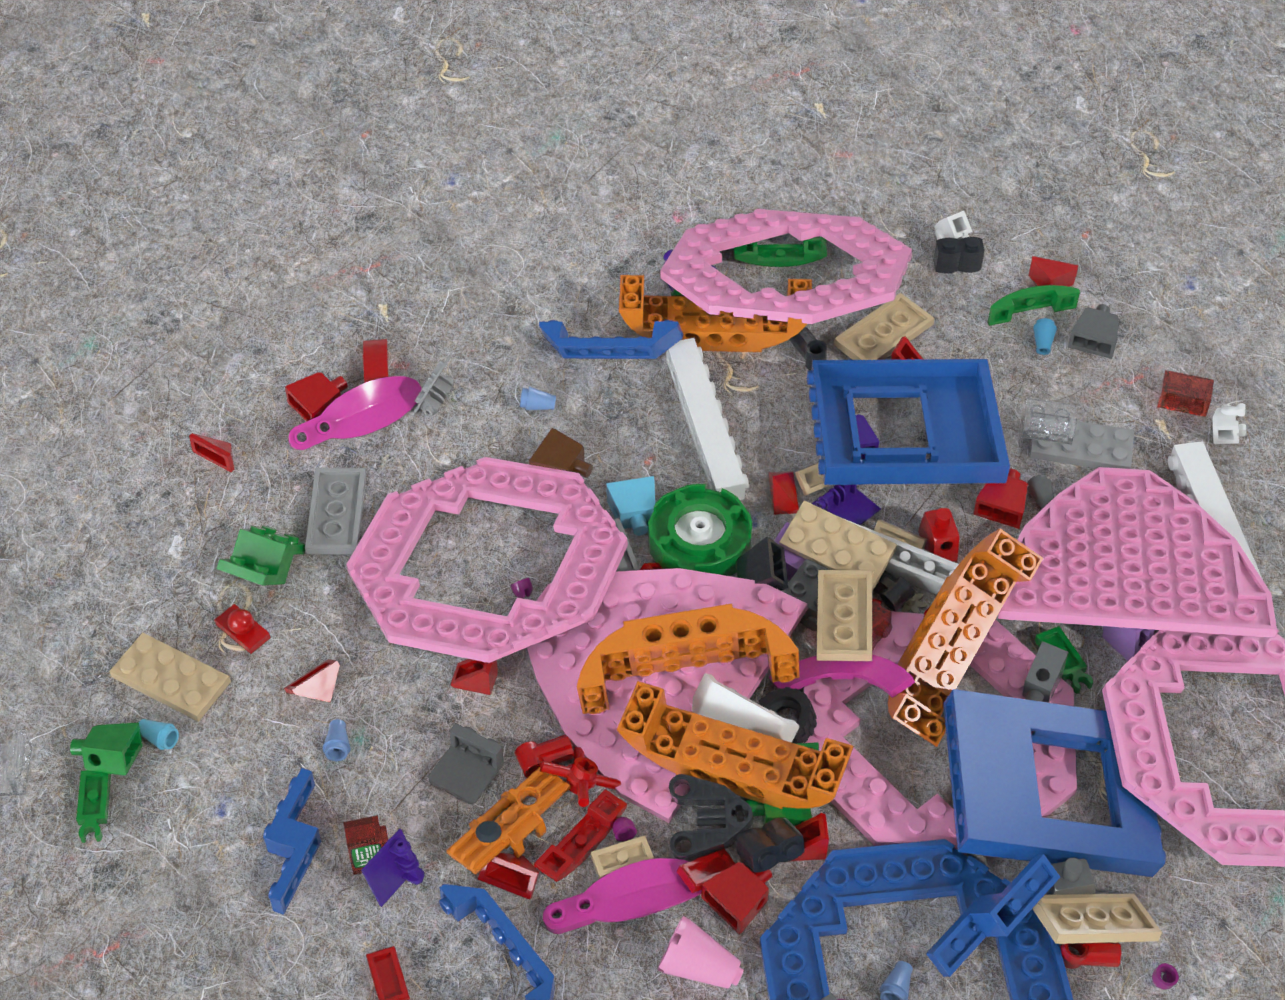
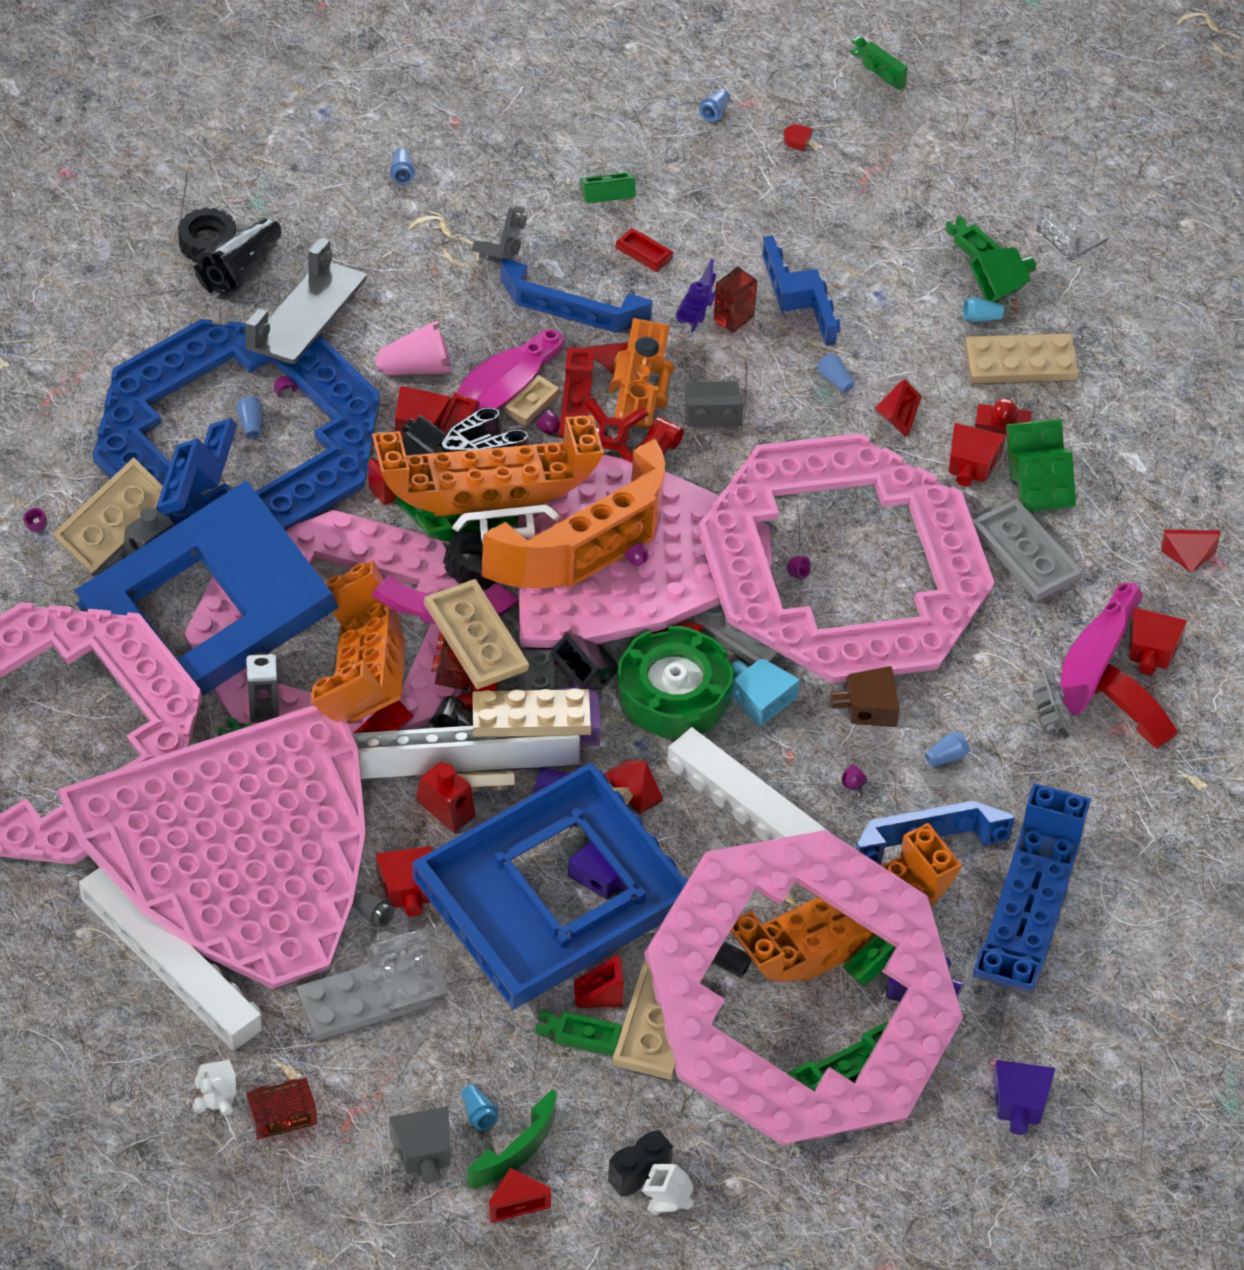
camera: 145 degrees right, 0 degrees up
none -> green plate [535,1010,622,1056]
none -> magenta hinge [841,764,867,790]
none -> red torso [948,423,1005,487]
none -> blue slope [973,783,1091,994]
none -> dark purple torso [993,1060,1055,1135]

